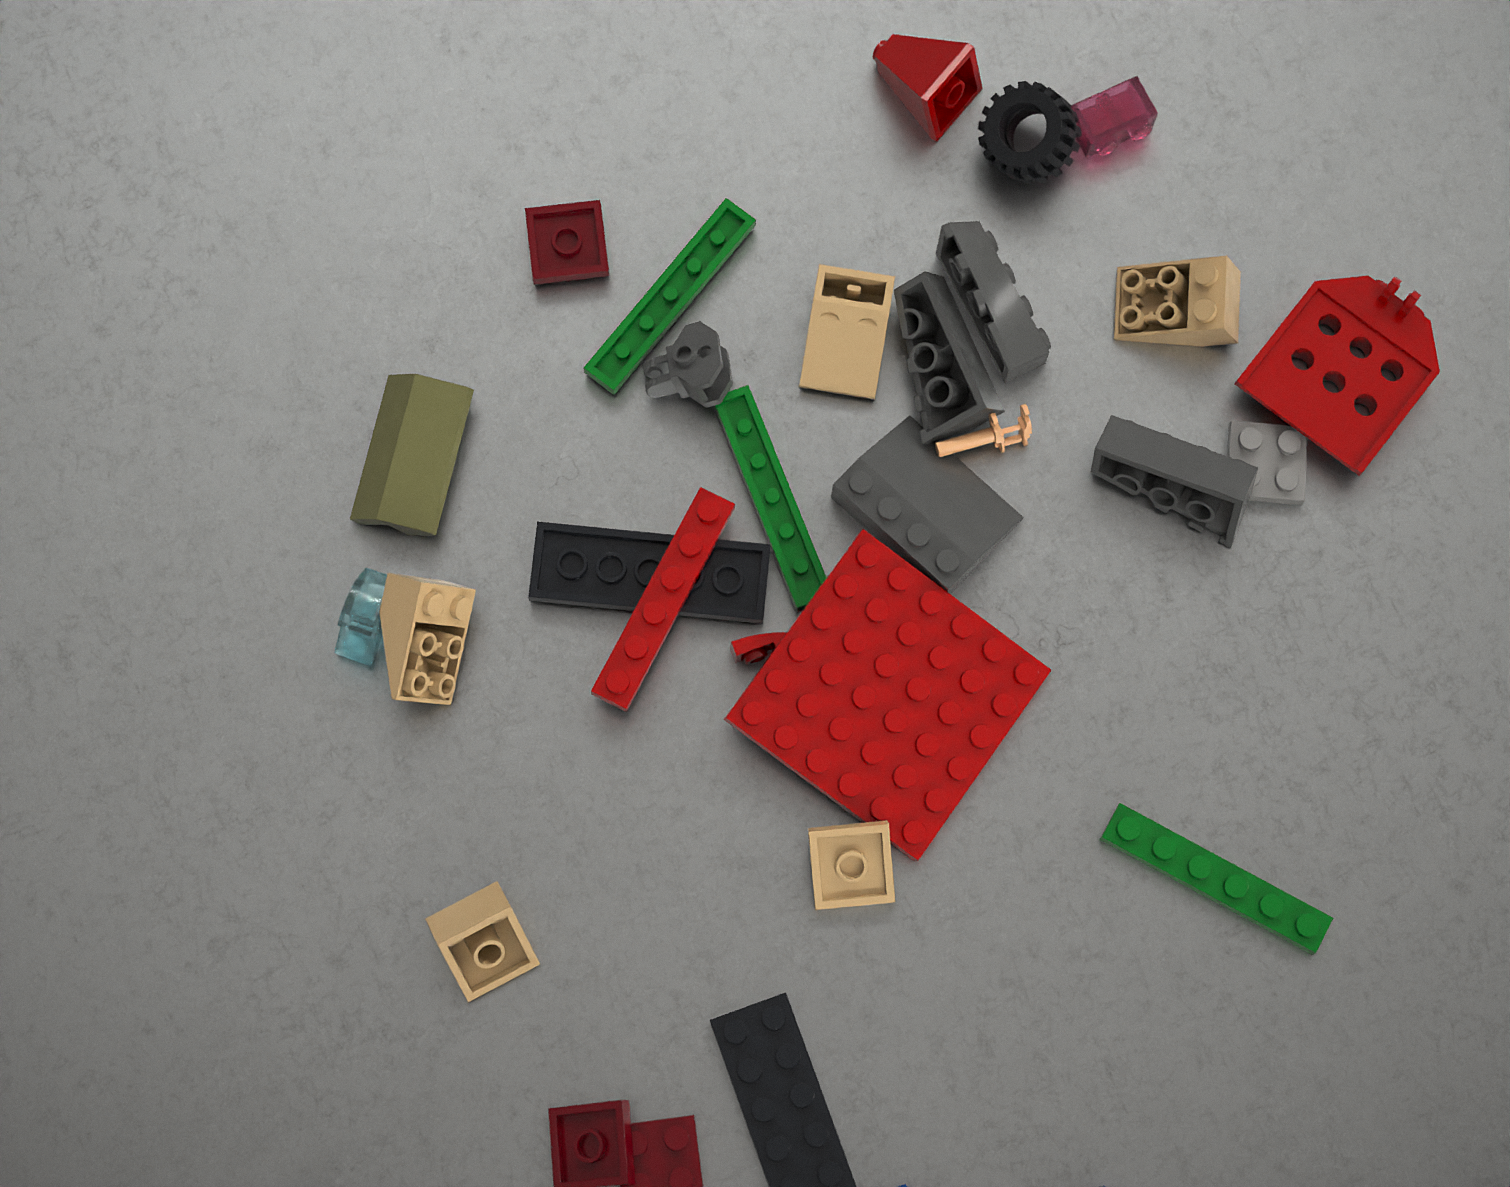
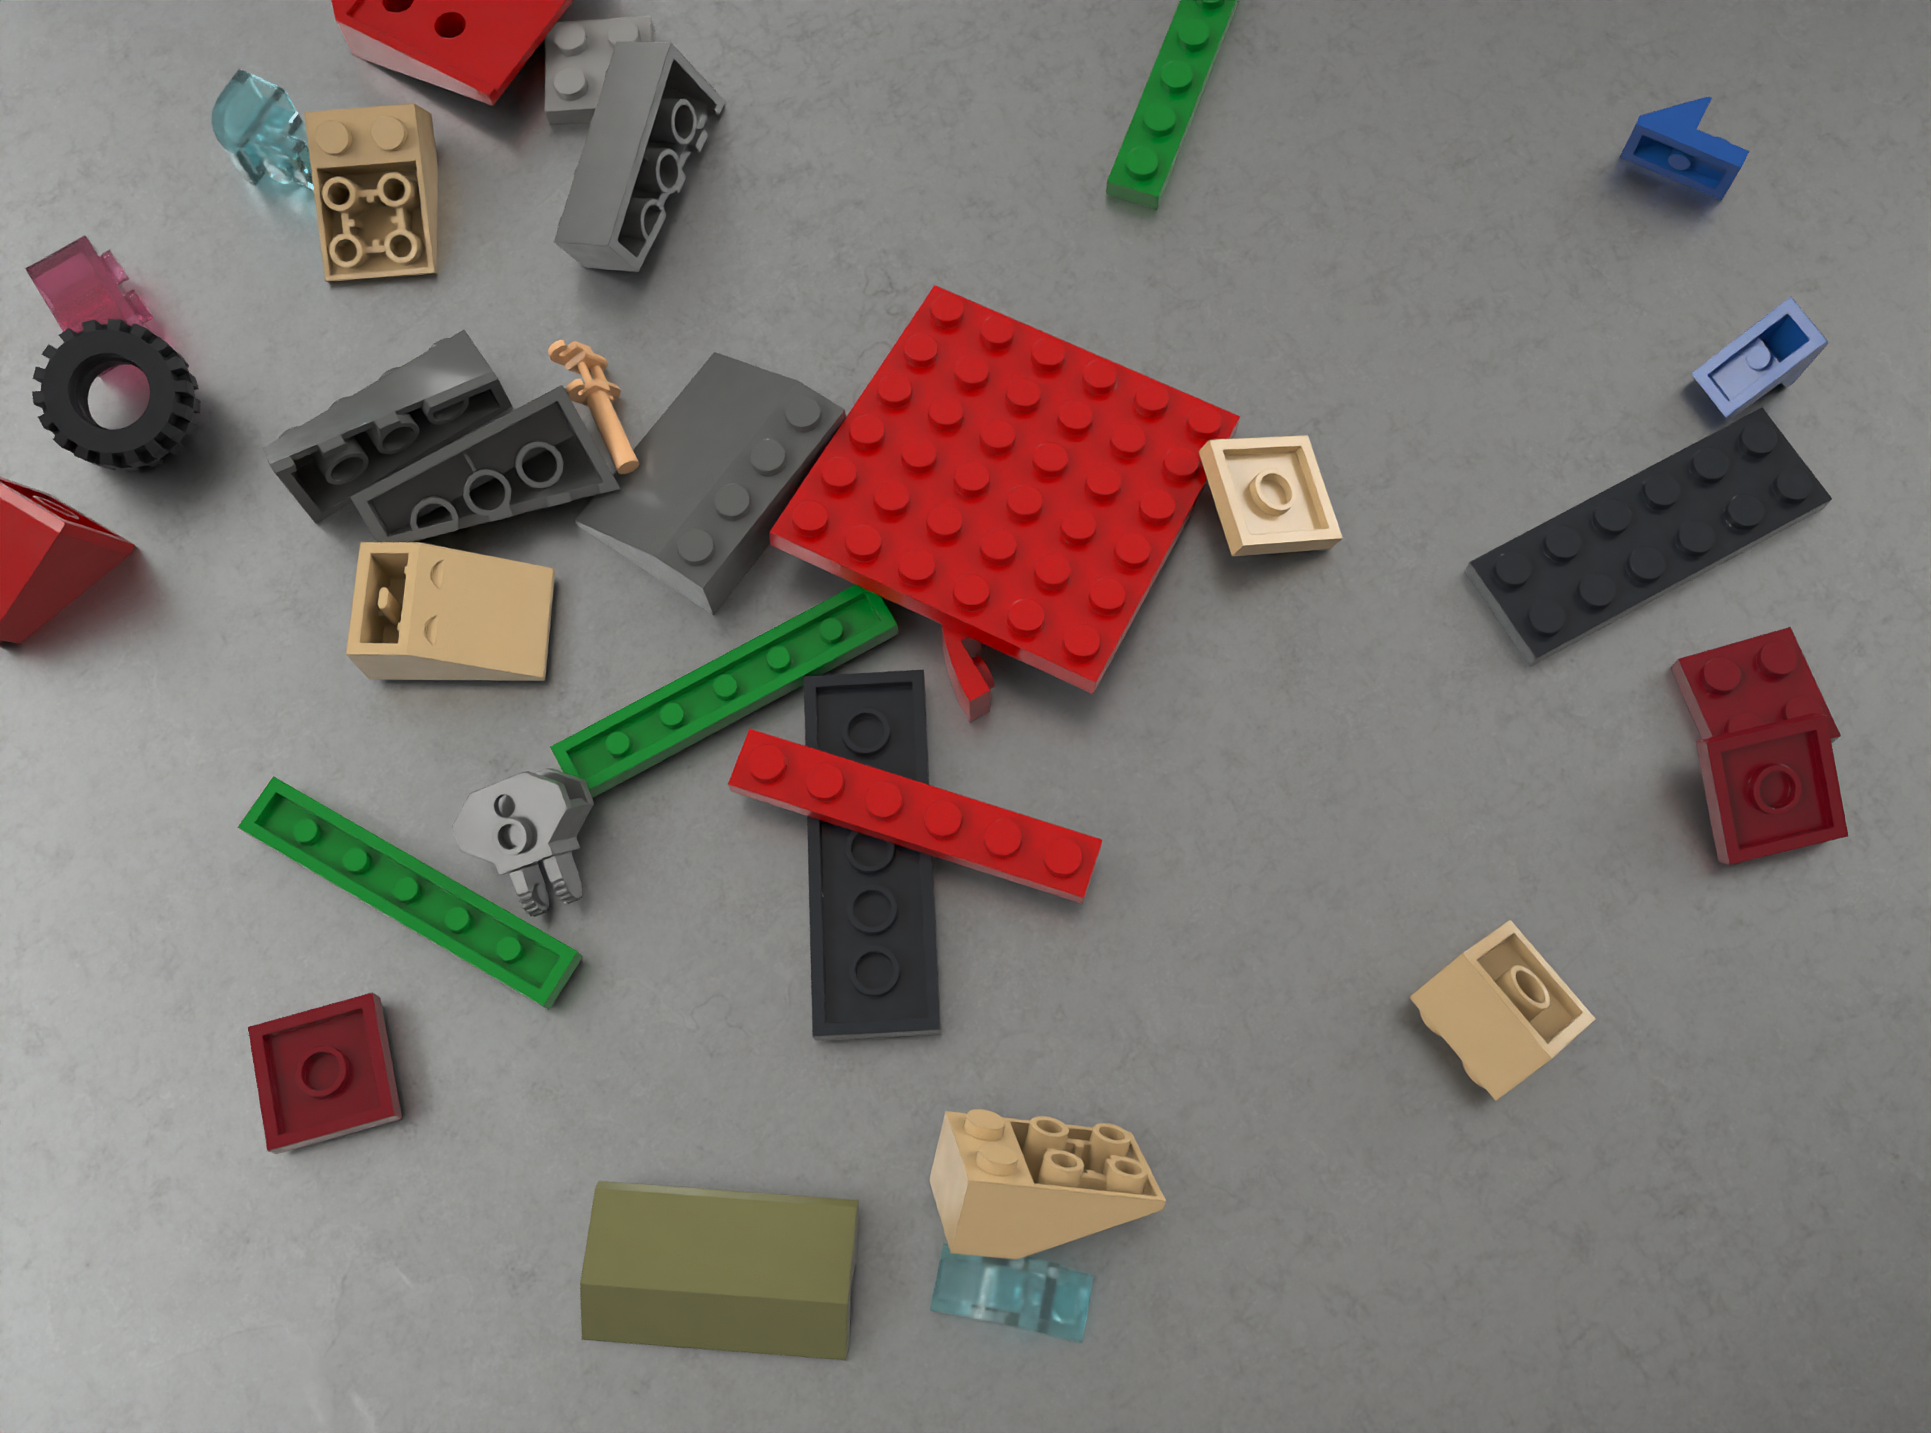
camera: 90 degrees left, 5 degrees down
none -> clear light blue brick [212,69,313,190]

